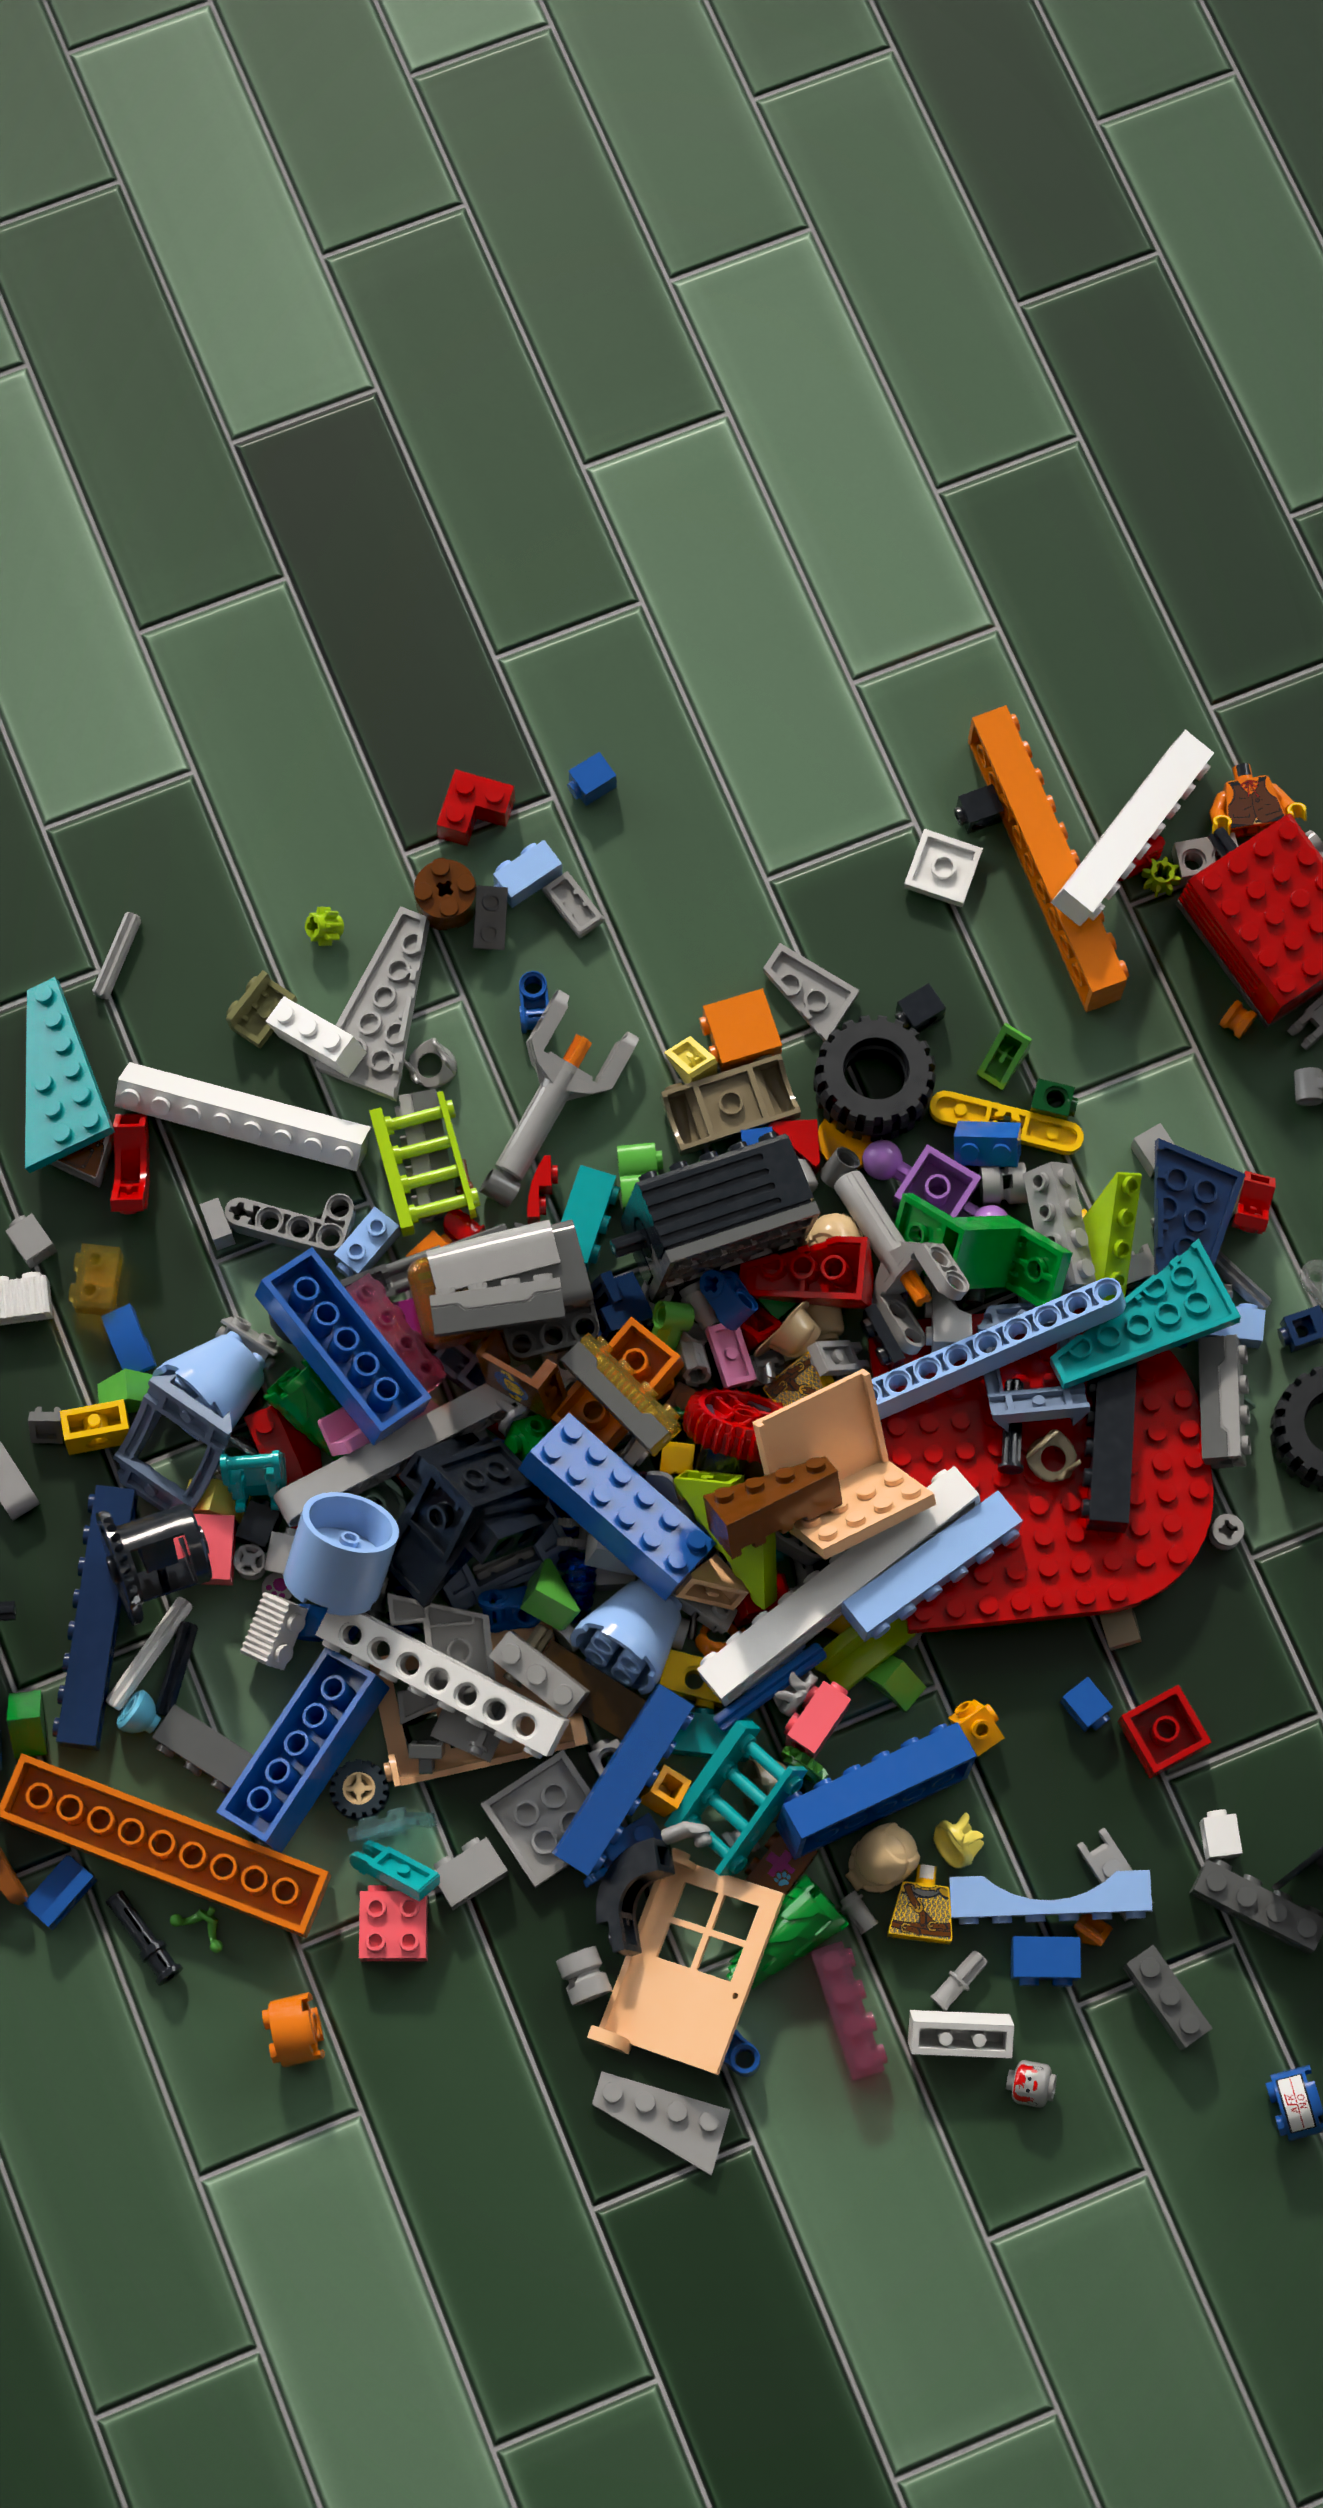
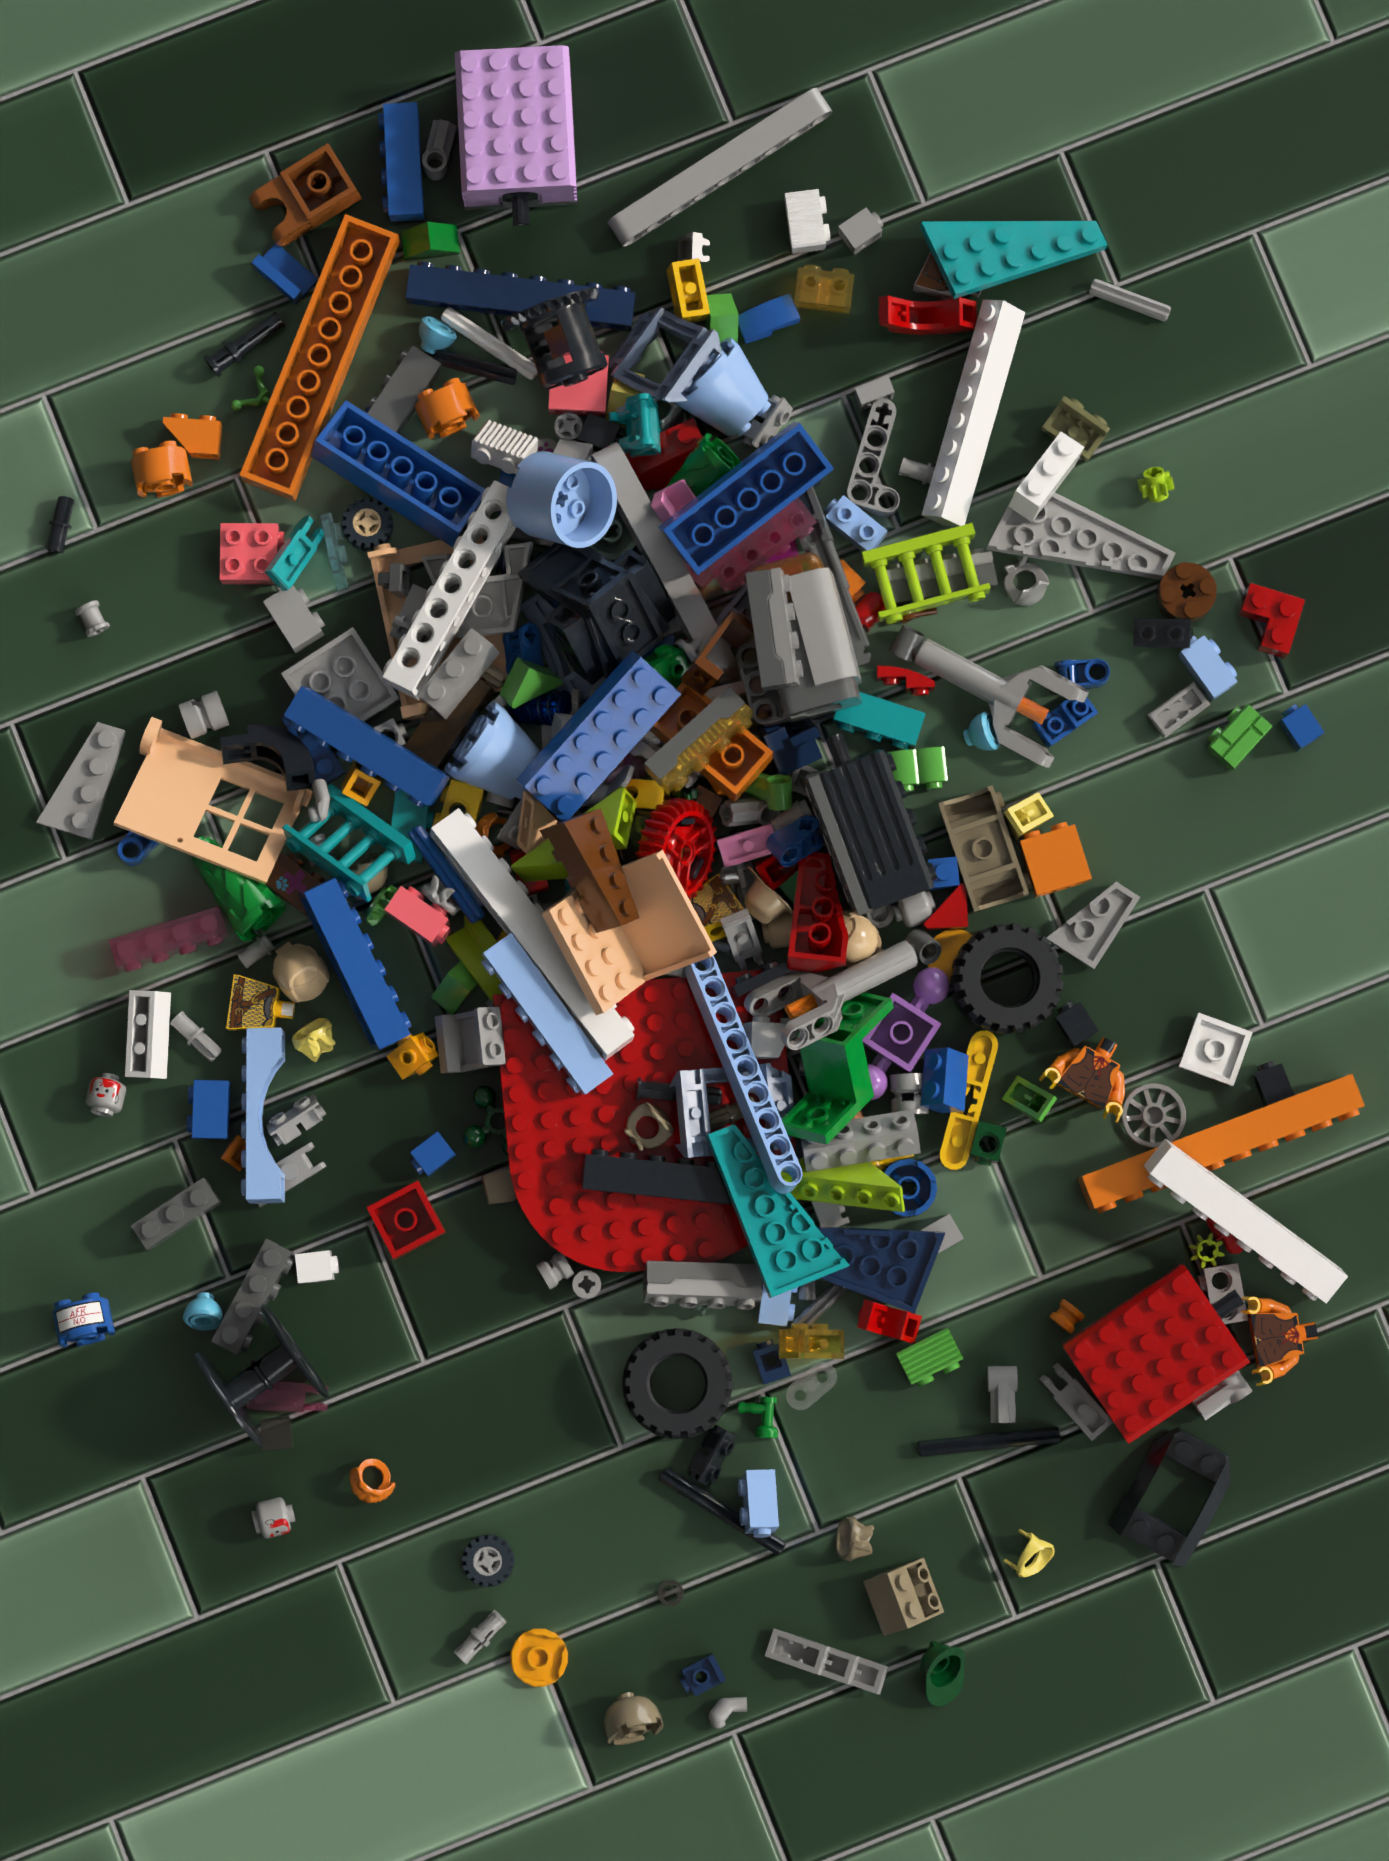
camera: 90 degrees right, 10 degrees up
none -> black axle [45,496,74,554]
none -> light grey bush [75,600,110,637]
none -> orange slope [163,413,223,460]
none -> medium azure brick [183,1292,223,1331]
none -> light grey hinge [266,1094,326,1146]
none -> orange brick [414,378,480,439]
none -> light grey panel [435,1007,506,1074]
none -> dark green piece [463,1086,508,1156]
none -> light grey wheel [536,1252,575,1289]
none -> dark tan axle [709,1096,755,1130]
none -> clear yellow brick [779,1323,844,1359]
none -> blue brick [884,1159,937,1218]
none -> bright green brick [895,1328,963,1387]
none -> light grey pin [899,458,935,485]
none -> medium azure brick [963,711,1000,751]
none -> blue slope [1032,697,1098,748]
none -> torso [1039,1037,1125,1123]
none -> light grey wheel [1121,1083,1186,1148]
none -> bright green brick [1206,704,1272,771]

